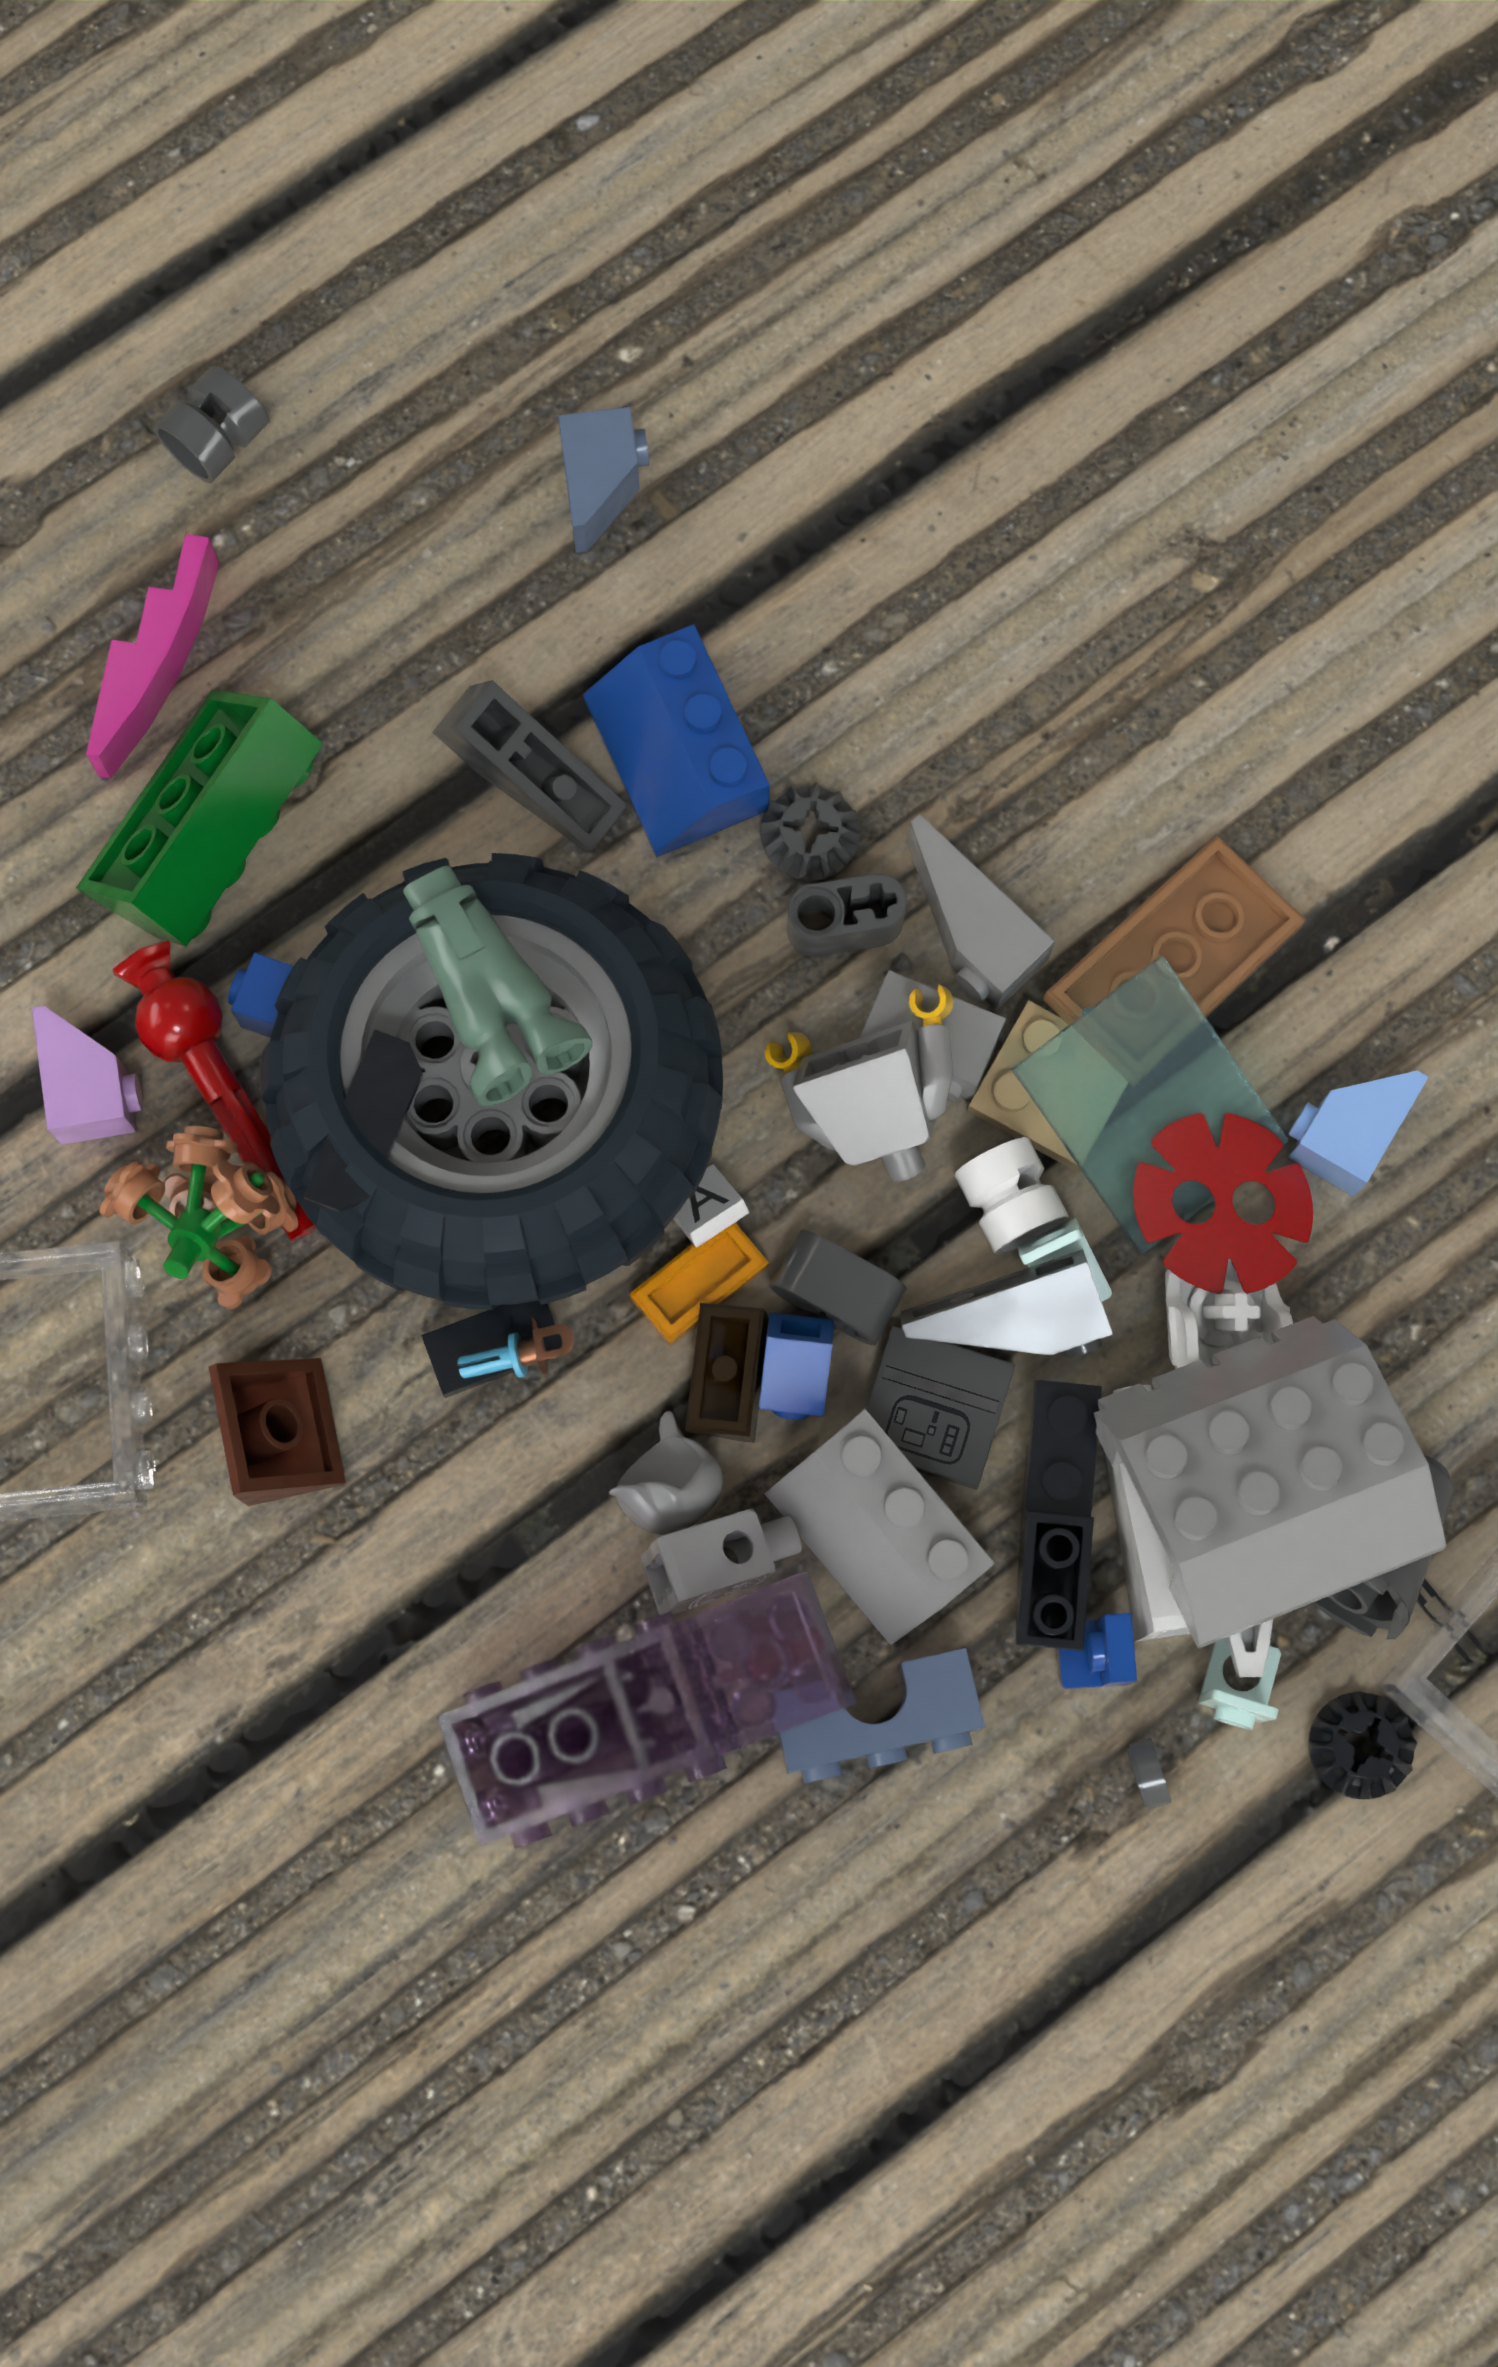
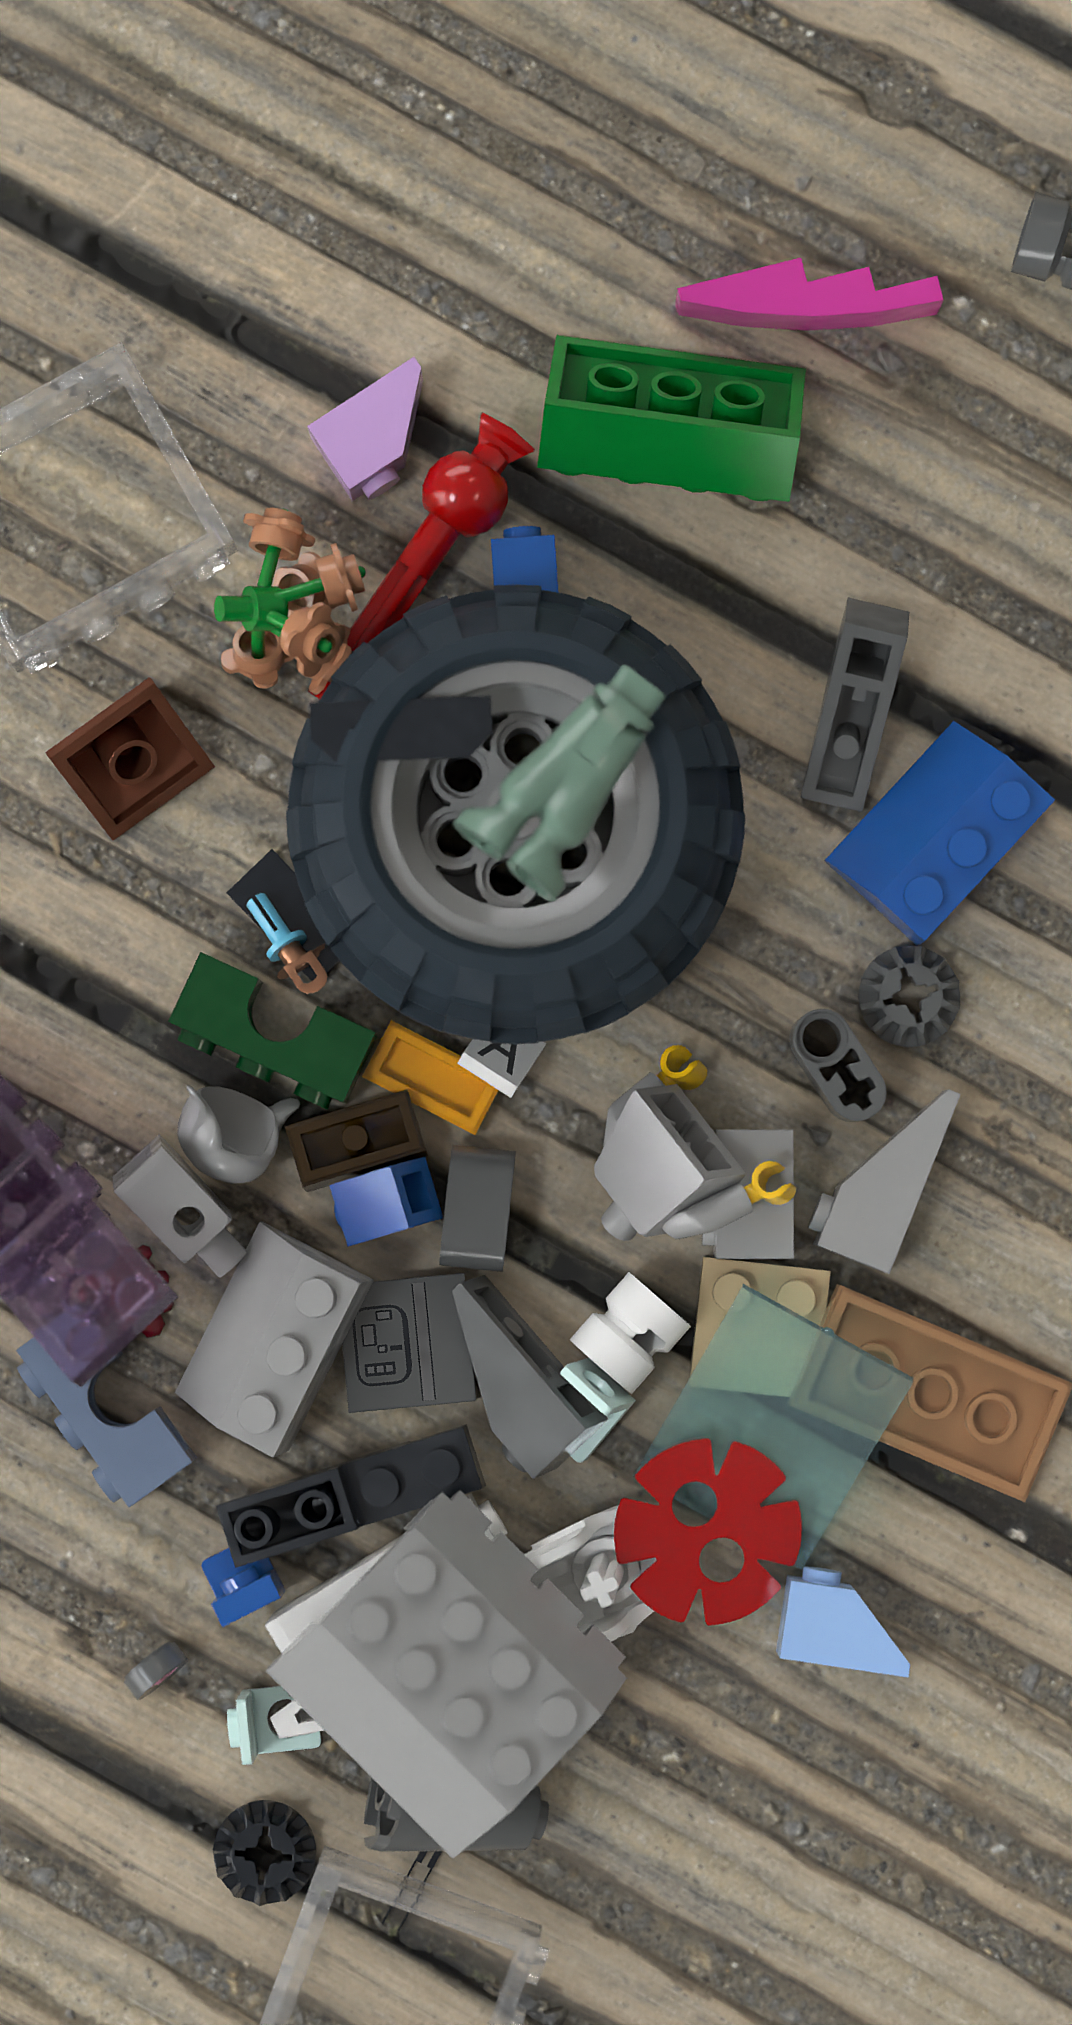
camera: 70 degrees right, 10 degrees up
none -> dark green arch [168,952,378,1110]

